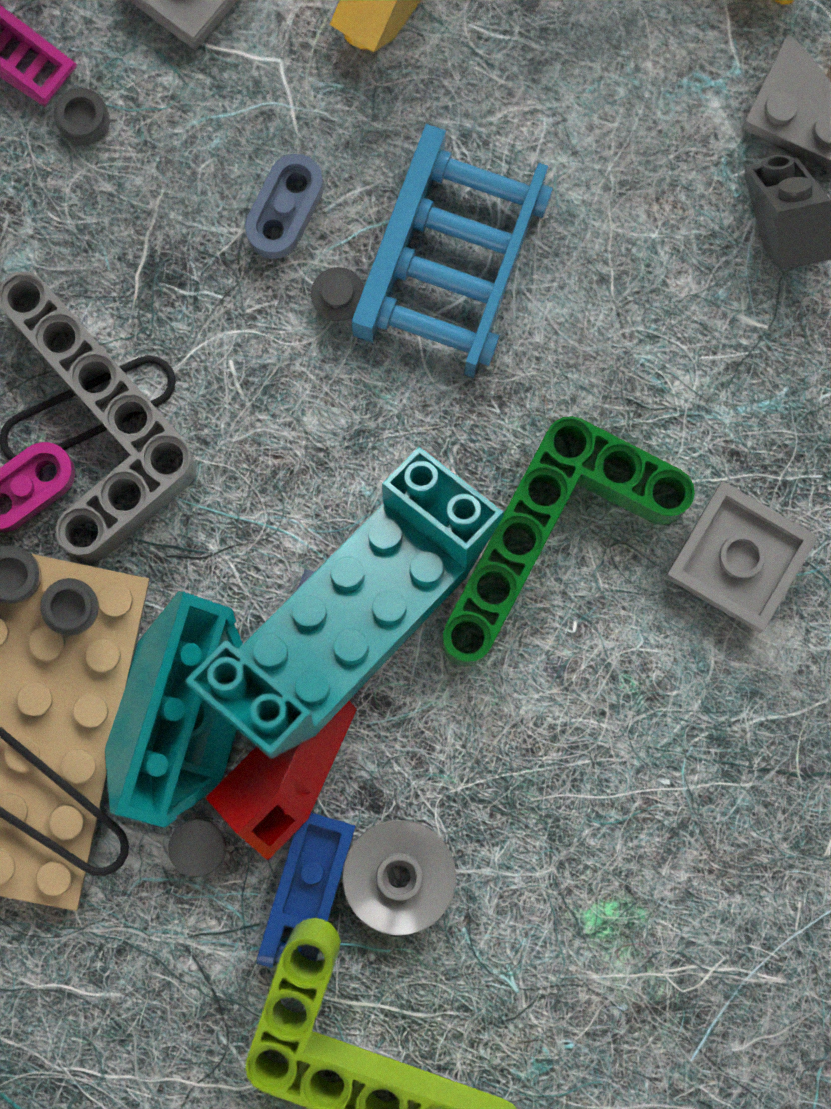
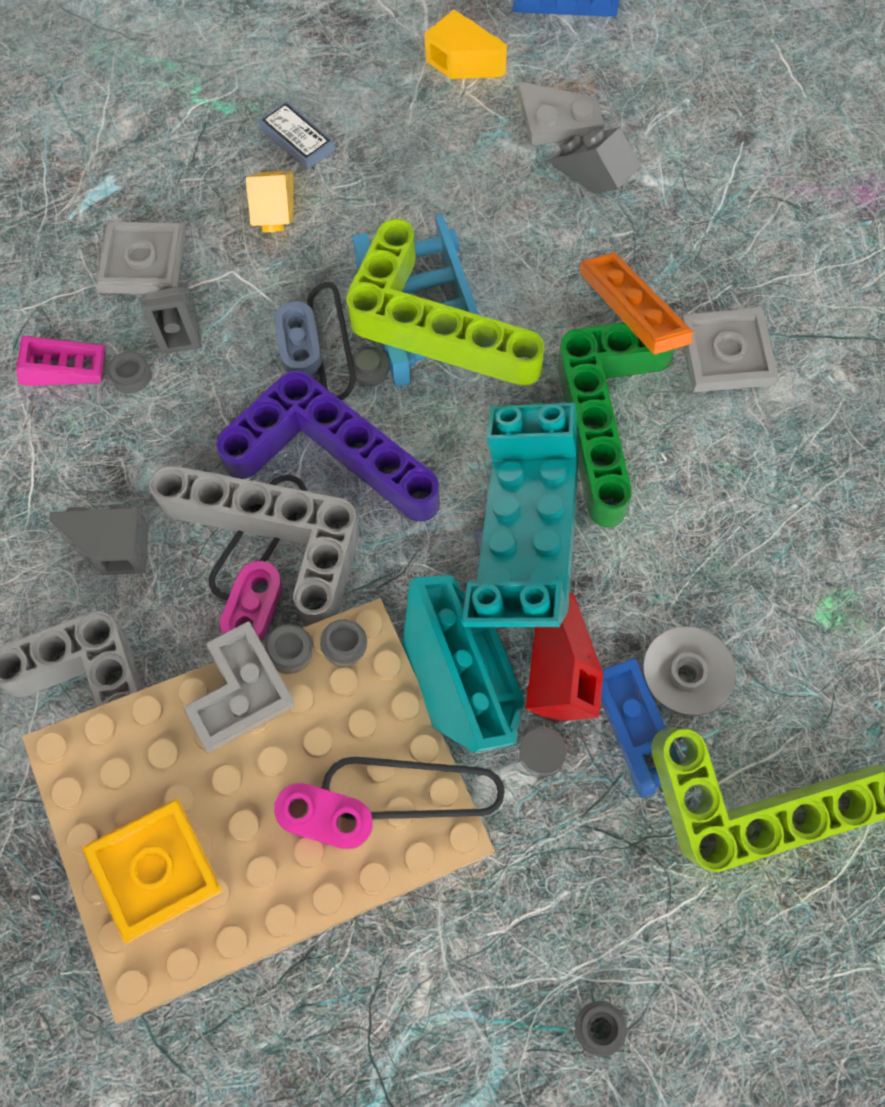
camera: 30 degrees left, 15 degrees down
none -> dark grey slope [141,285,201,354]
none -> dark purple beam [216,371,440,521]
none -> black piece [307,282,356,400]
none -> lime beam [346,218,545,386]
none -> orange tile [580,252,693,355]

